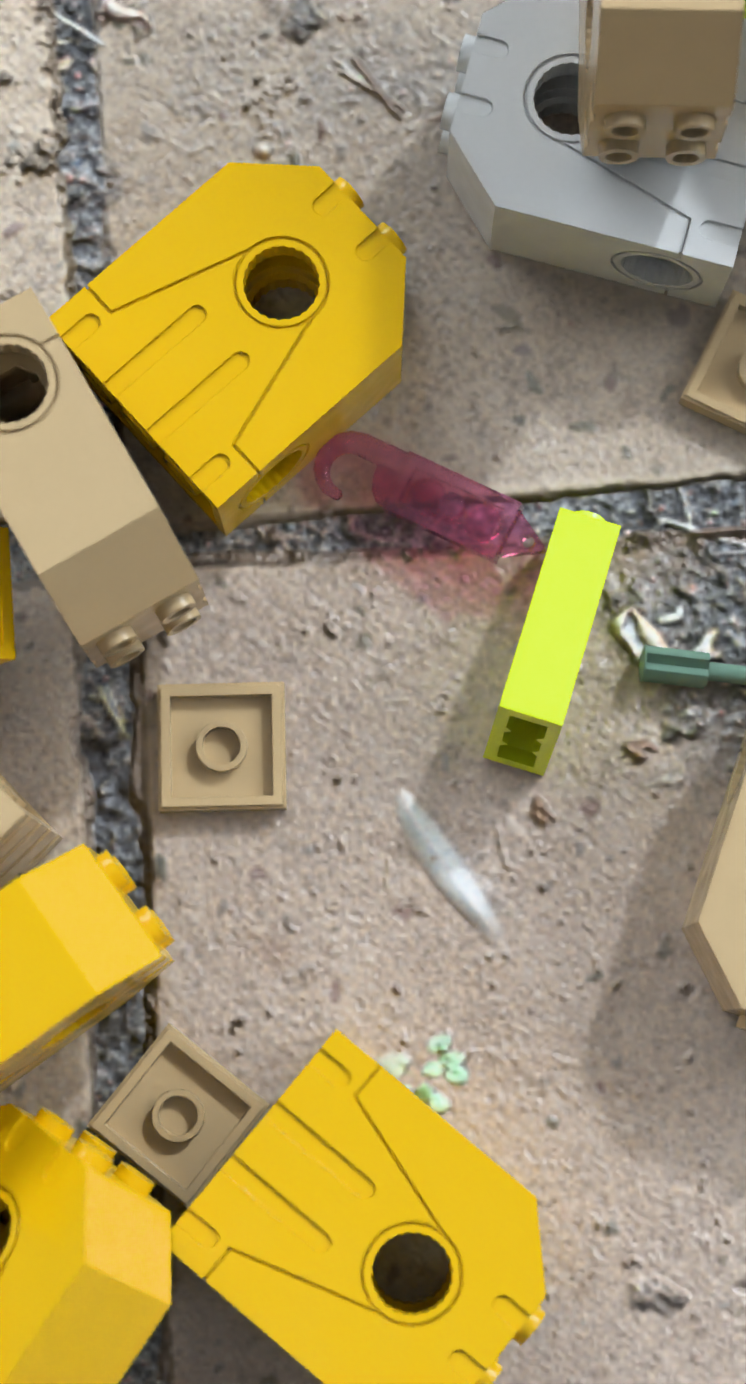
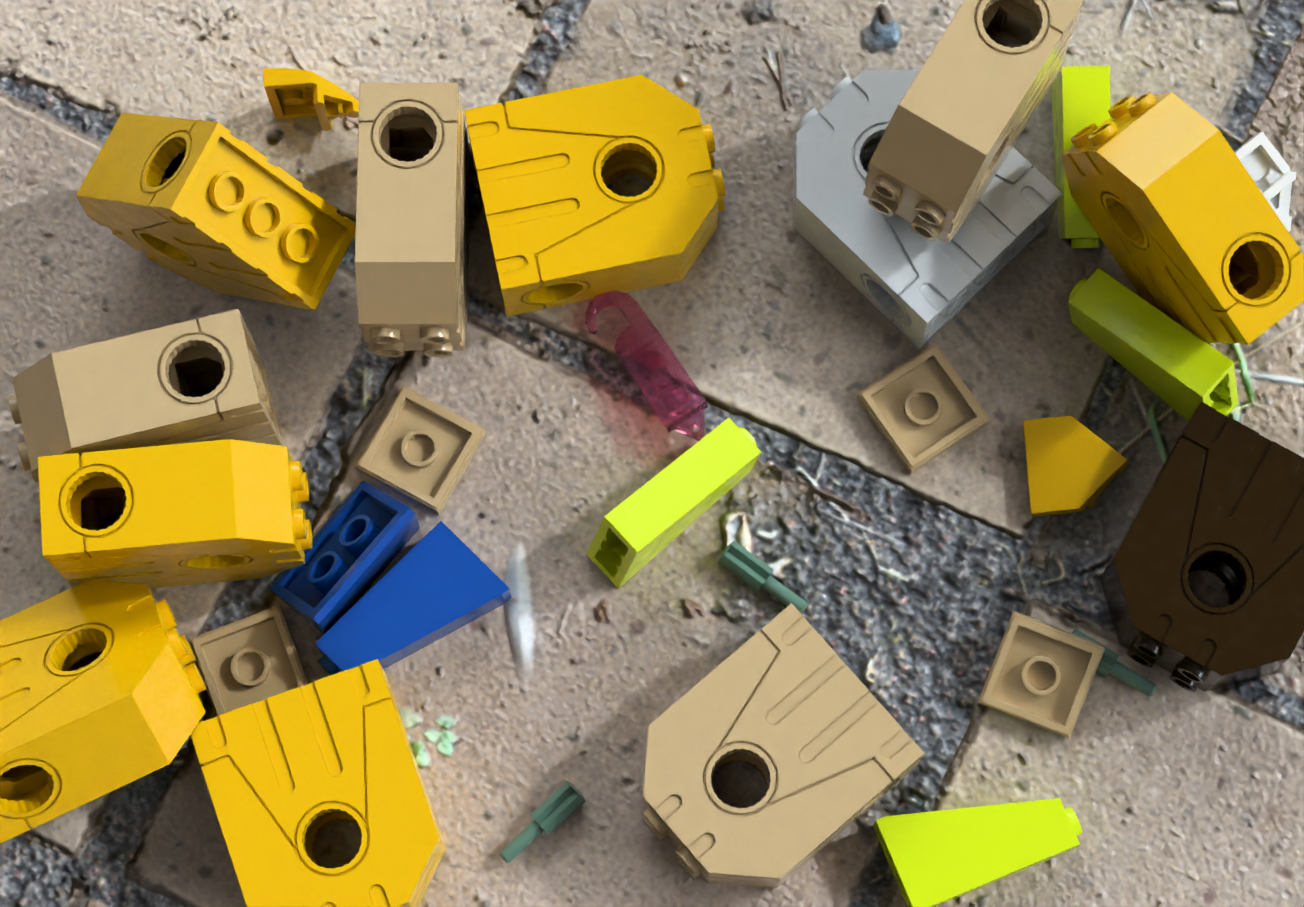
camera: 30 degrees right, 5 degrees down
none -> blue slope [269,480,420,635]
none -> blue slope [315,521,512,675]
none -> sand green axle [500,780,586,863]

